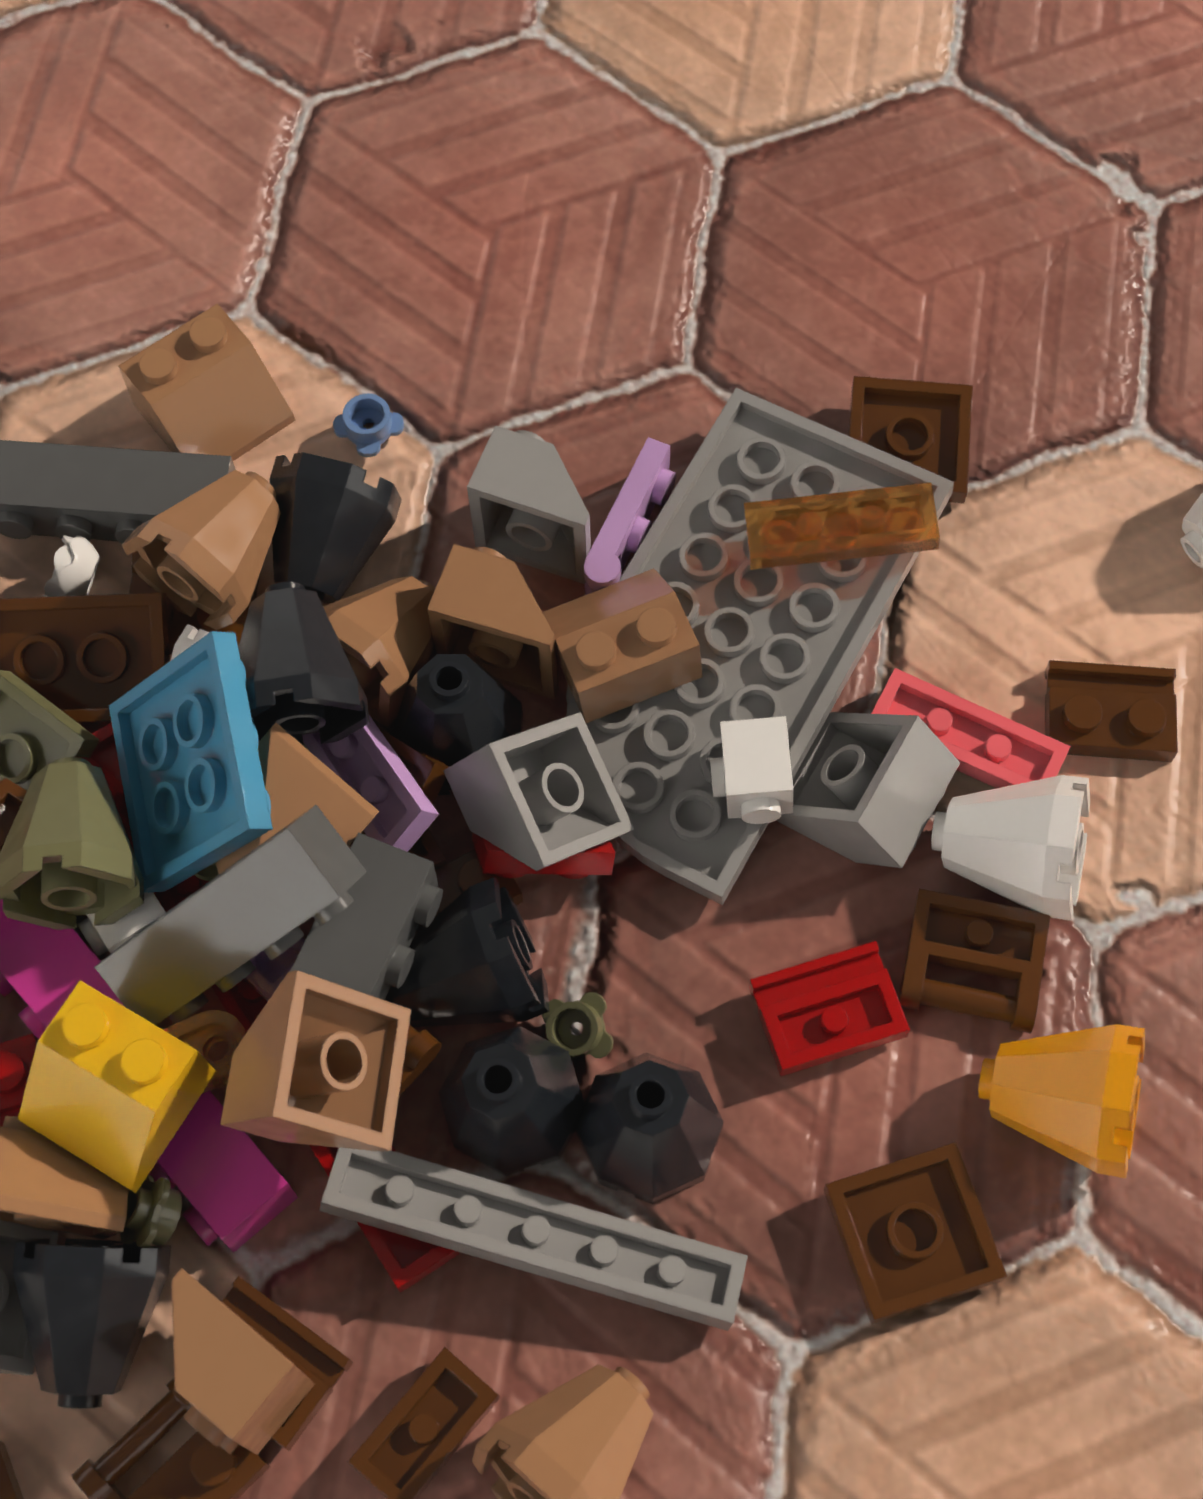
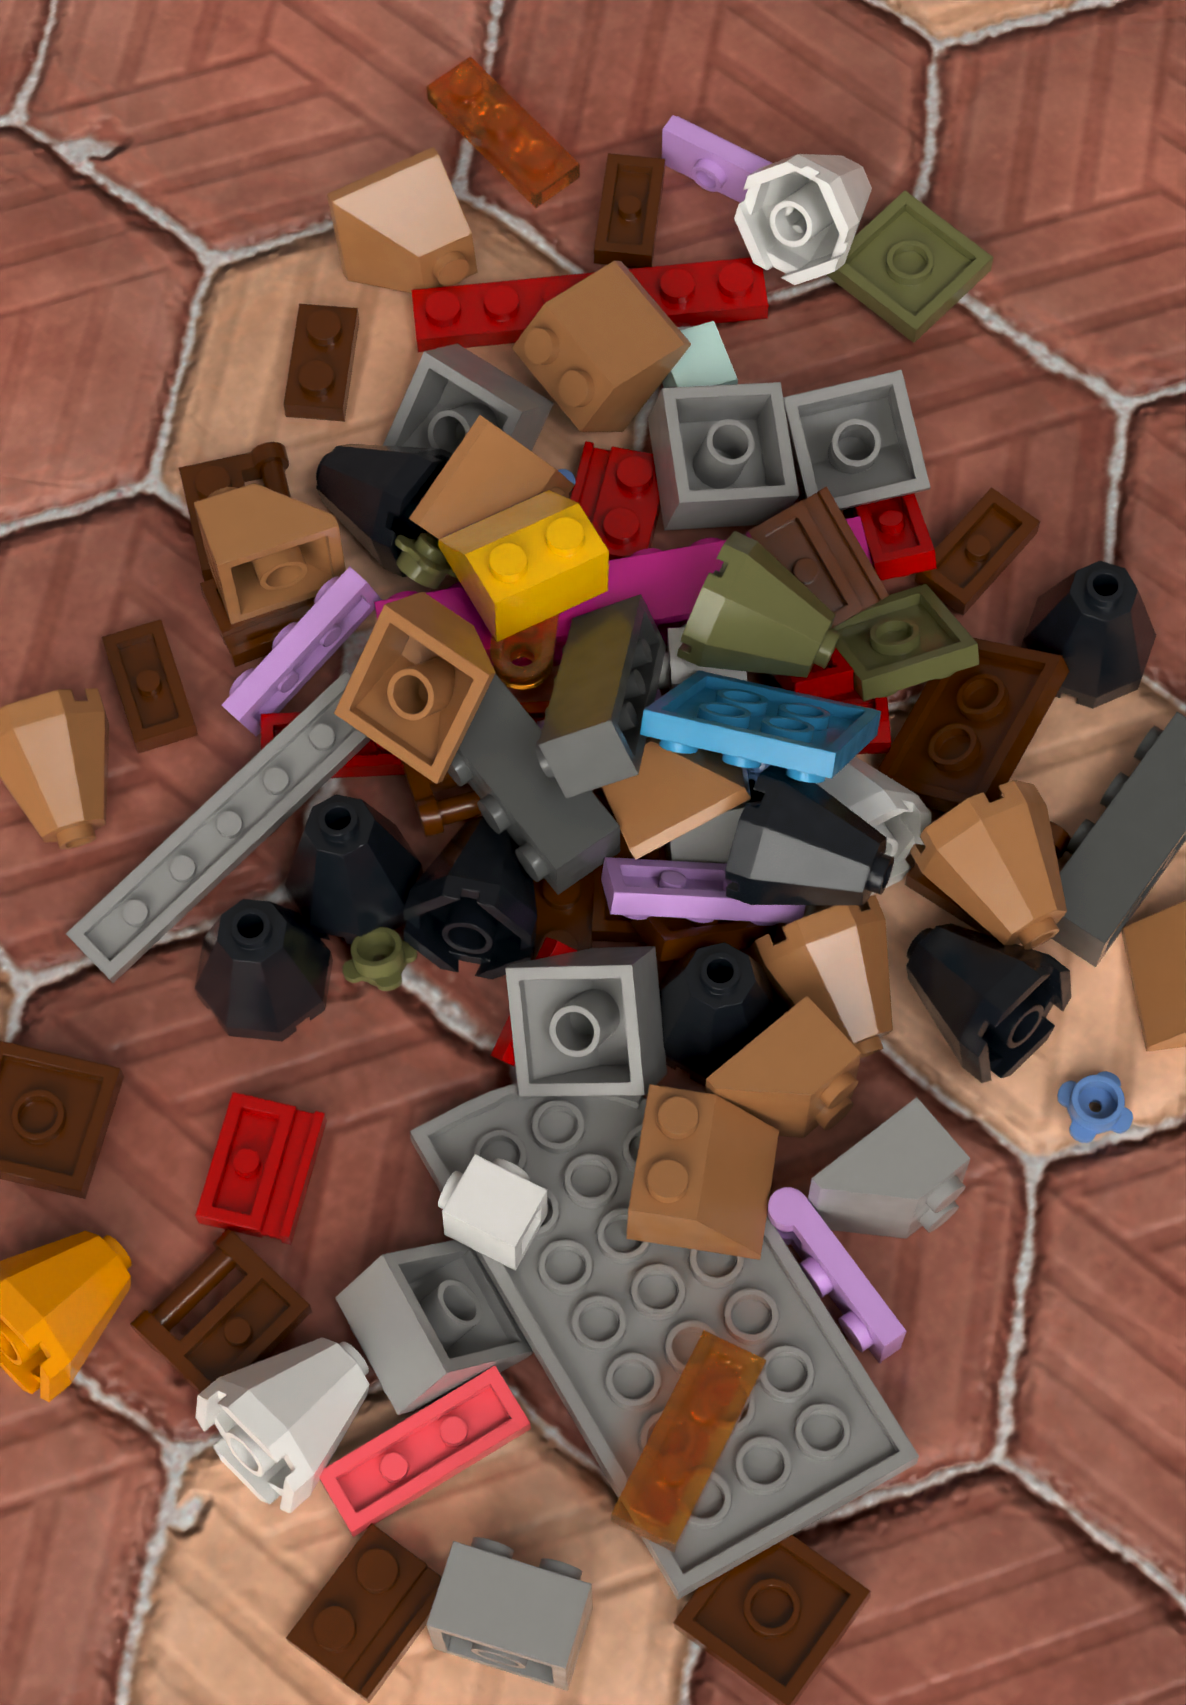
camera: 120 degrees right, 0 degrees up
white plate [44,535,100,597] -> none
none -> lavender plate [222,566,382,737]
none -> light grey brick [426,1537,593,1691]

